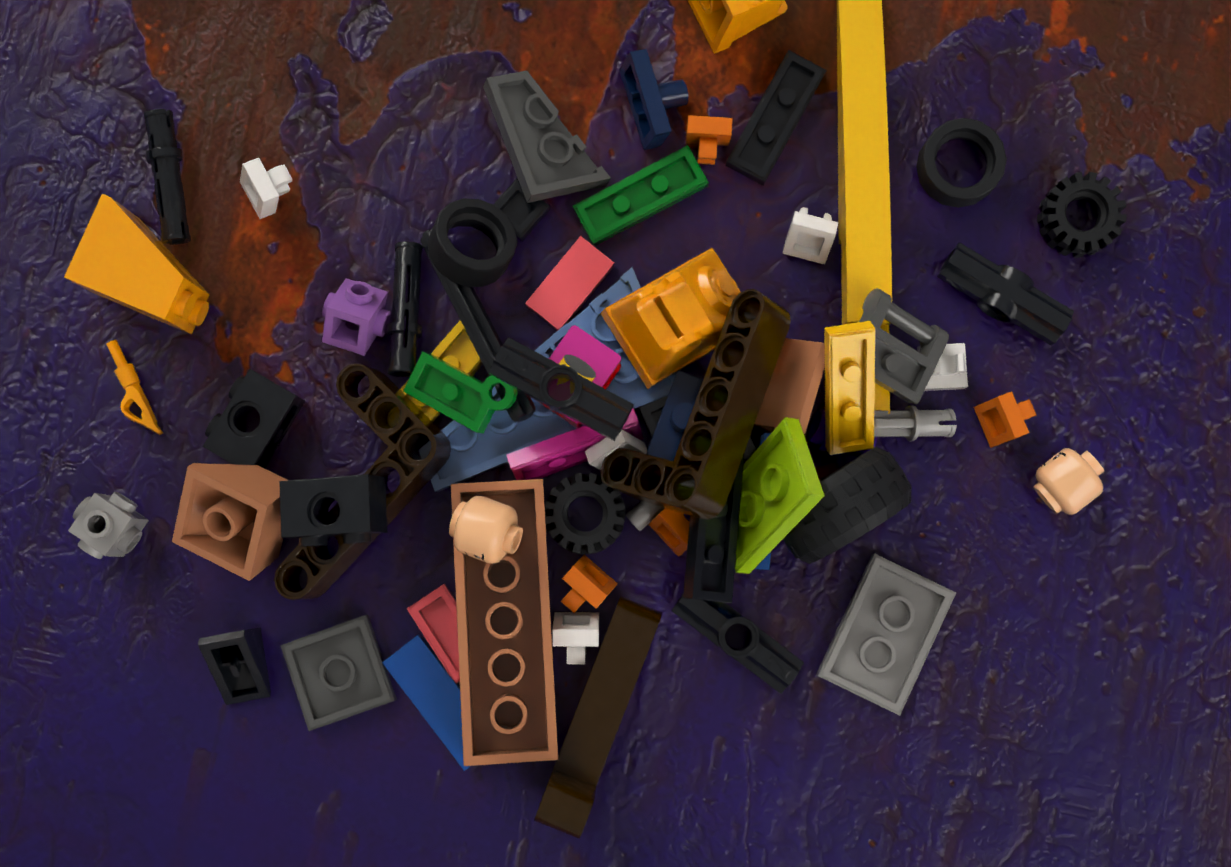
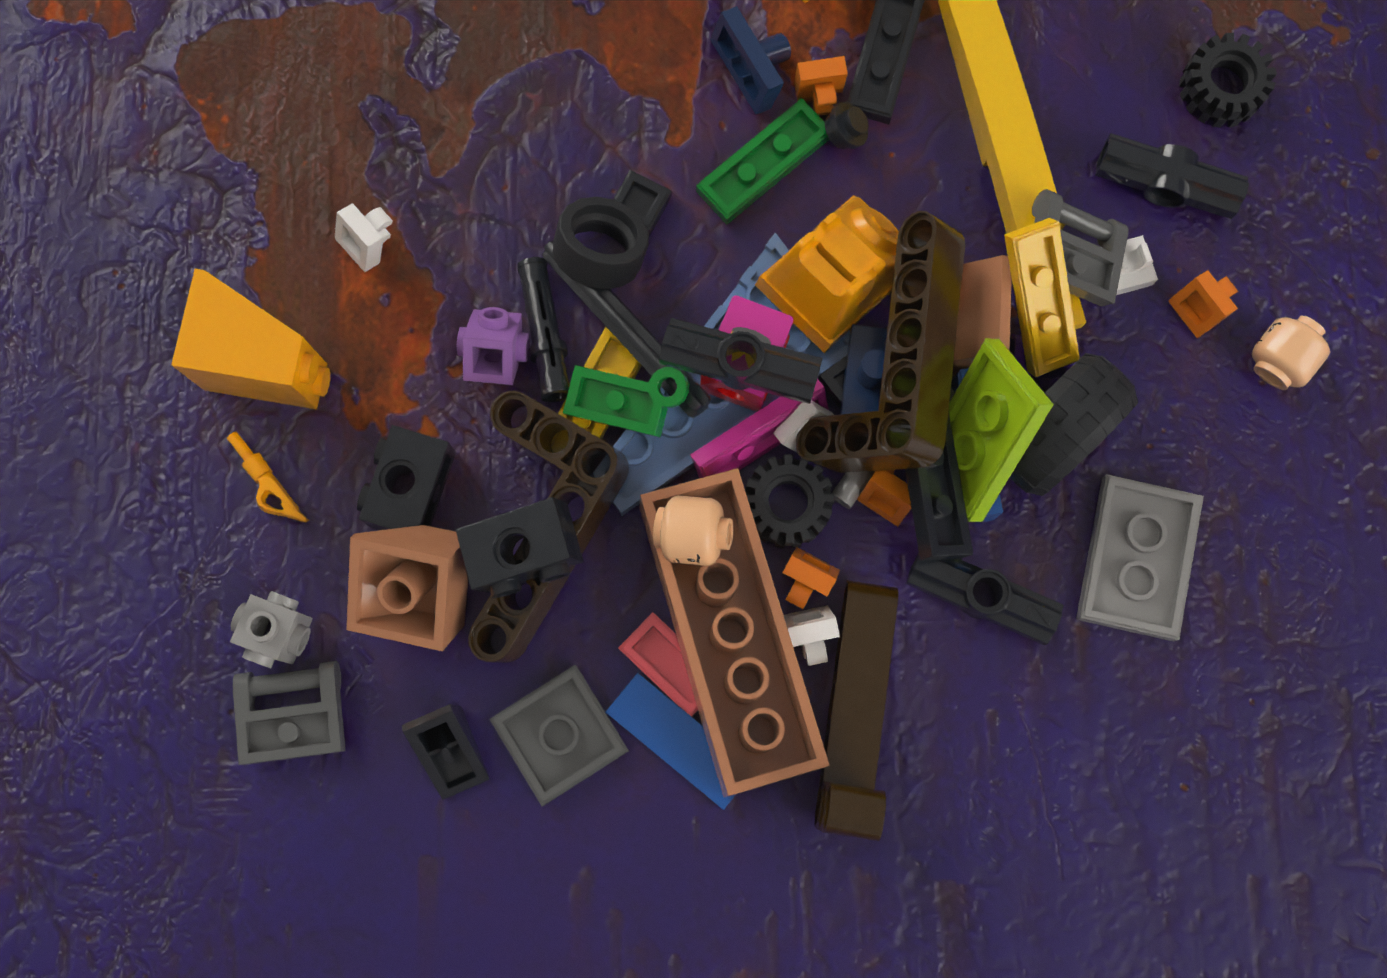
camera: 15 degrees left, 5 degrees down
black pin [144,109,191,245] -> none
dark grey wing [483,71,611,203] -> none
coral tile [525,236,615,331] -> none
white tile [782,207,838,265] -> none
light grey axle [874,405,957,441] -> none
black tyre [916,118,1007,208] -> none
none -> dark grey plate [233,660,346,765]
none -> black plate [825,102,868,149]

